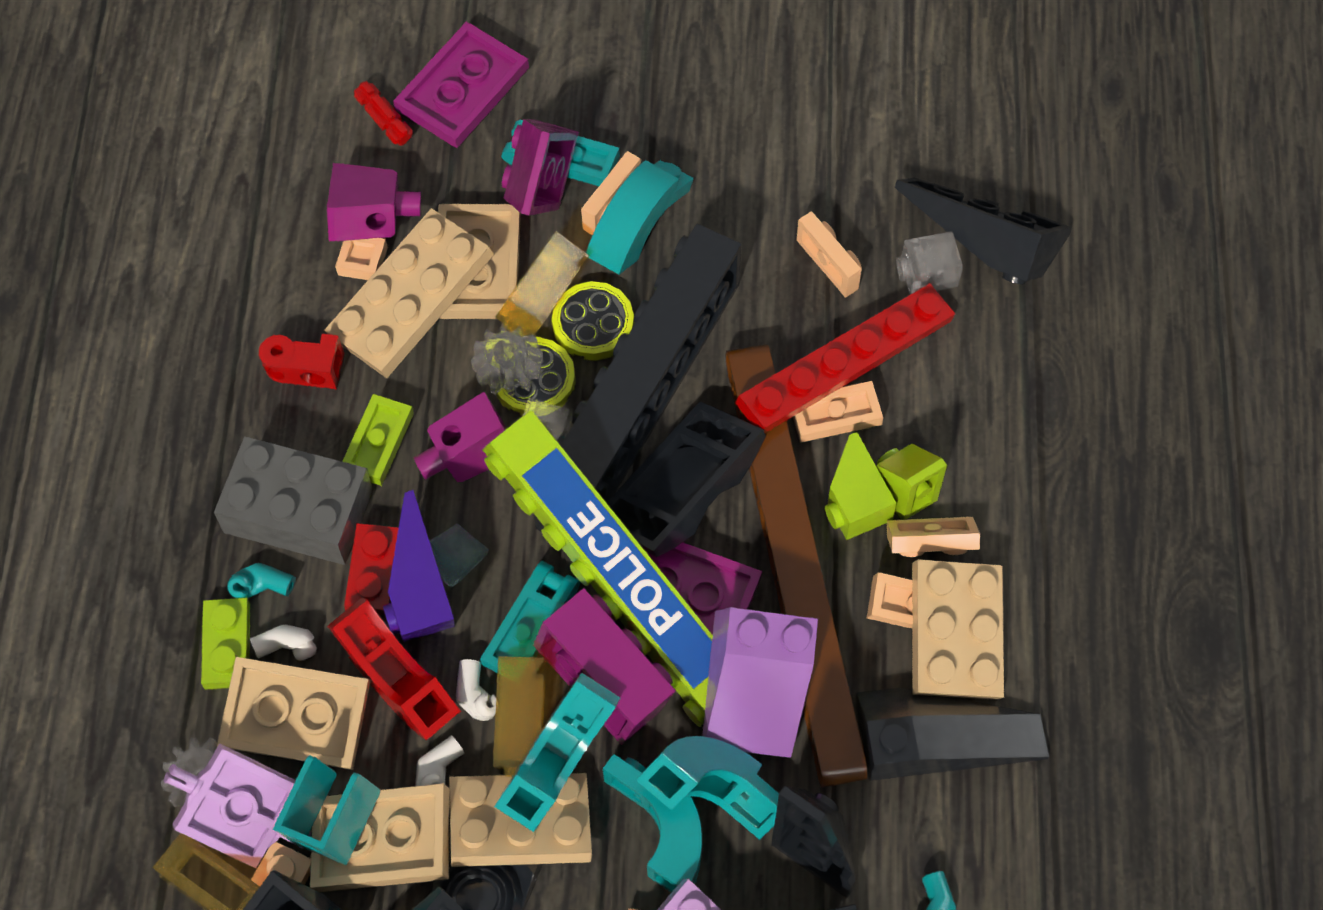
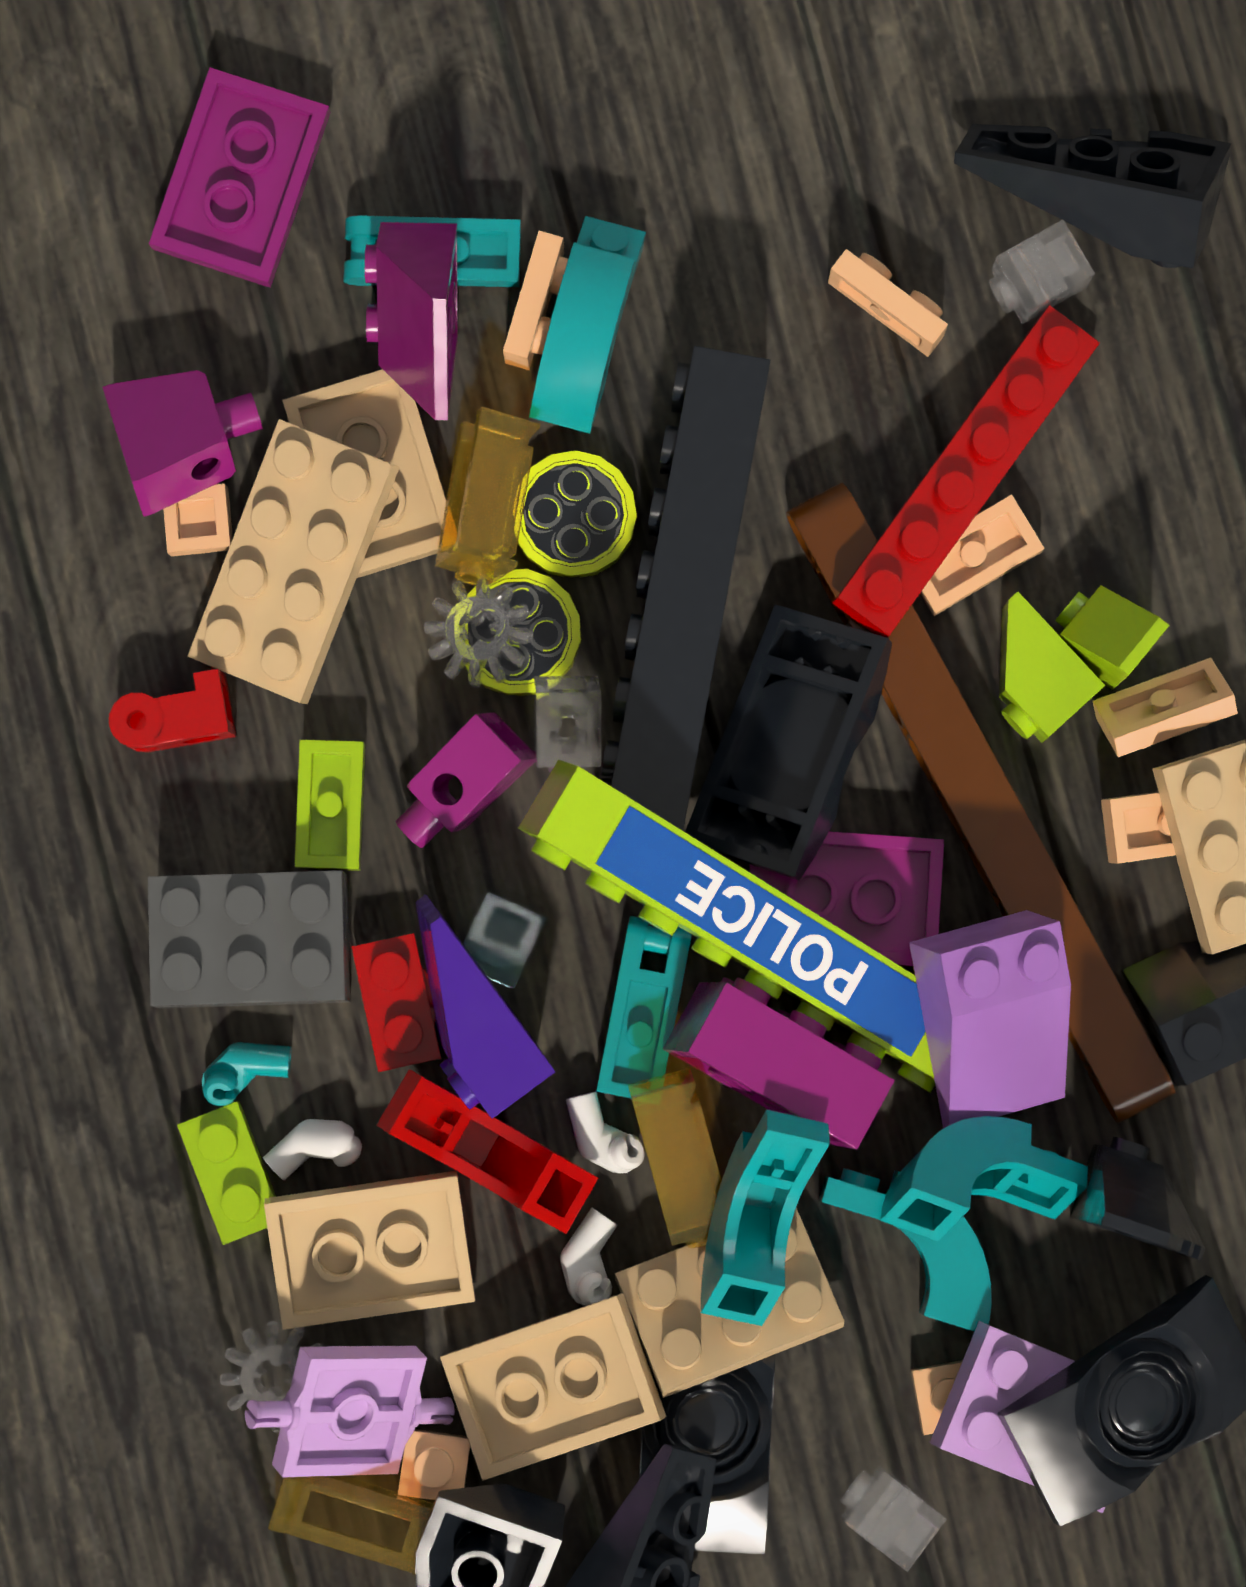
camera: 15 degrees left, 20 degrees up
teal piece [273,755,380,865] -> none
red axle [354,81,413,146] -> none

